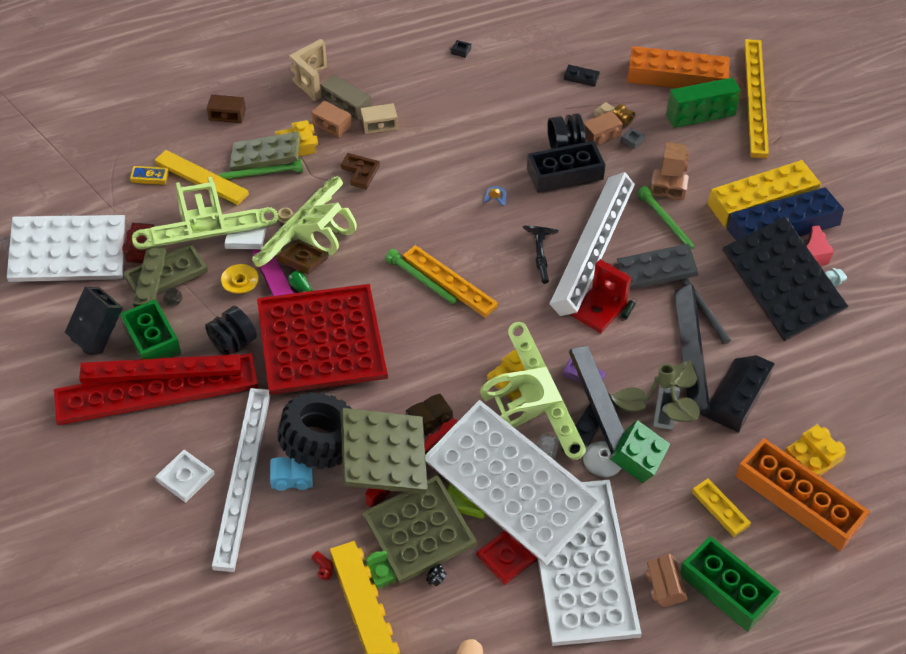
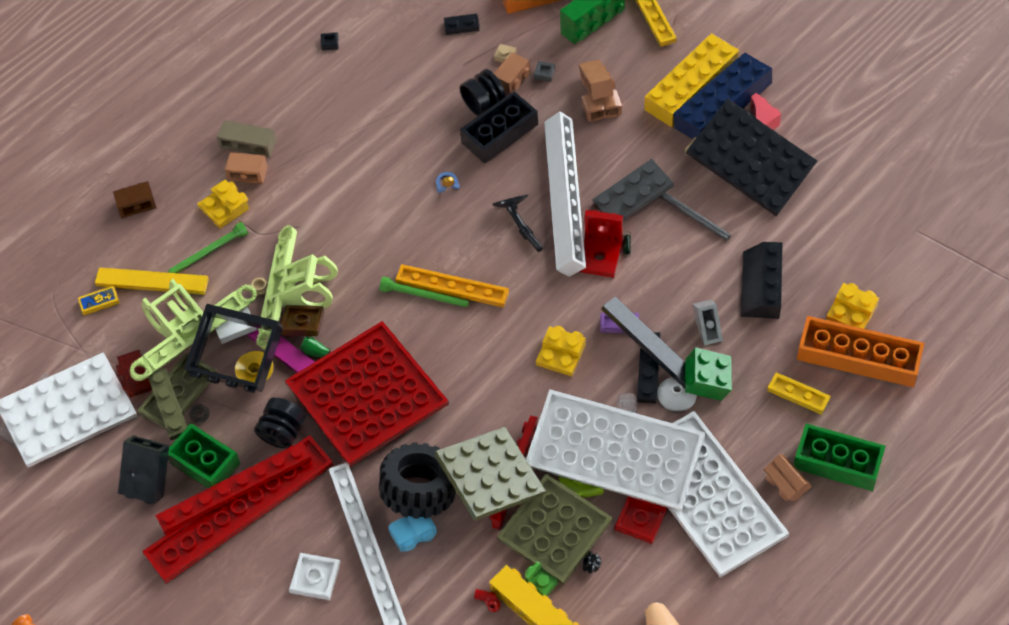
camera: 20 degrees left, 5 degrees up
olive plate [229,132,301,171] -> none
tan bracket [289,39,327,101] -> none
reddish brown plate [341,153,380,190] -> none
tan brick [361,103,398,134] -> none
dark brown brick [406,394,453,435] -> none
yellowish green piece [480,322,586,460] -> none
olive plant [610,360,700,422] -> none
pearl gold wheel [613,103,635,126] -> none
bright green piece [636,186,694,250] -> none
black tile [675,284,711,415] -> none
light aqua piece [825,268,847,286] -> none
none -> black window [184,303,283,393]

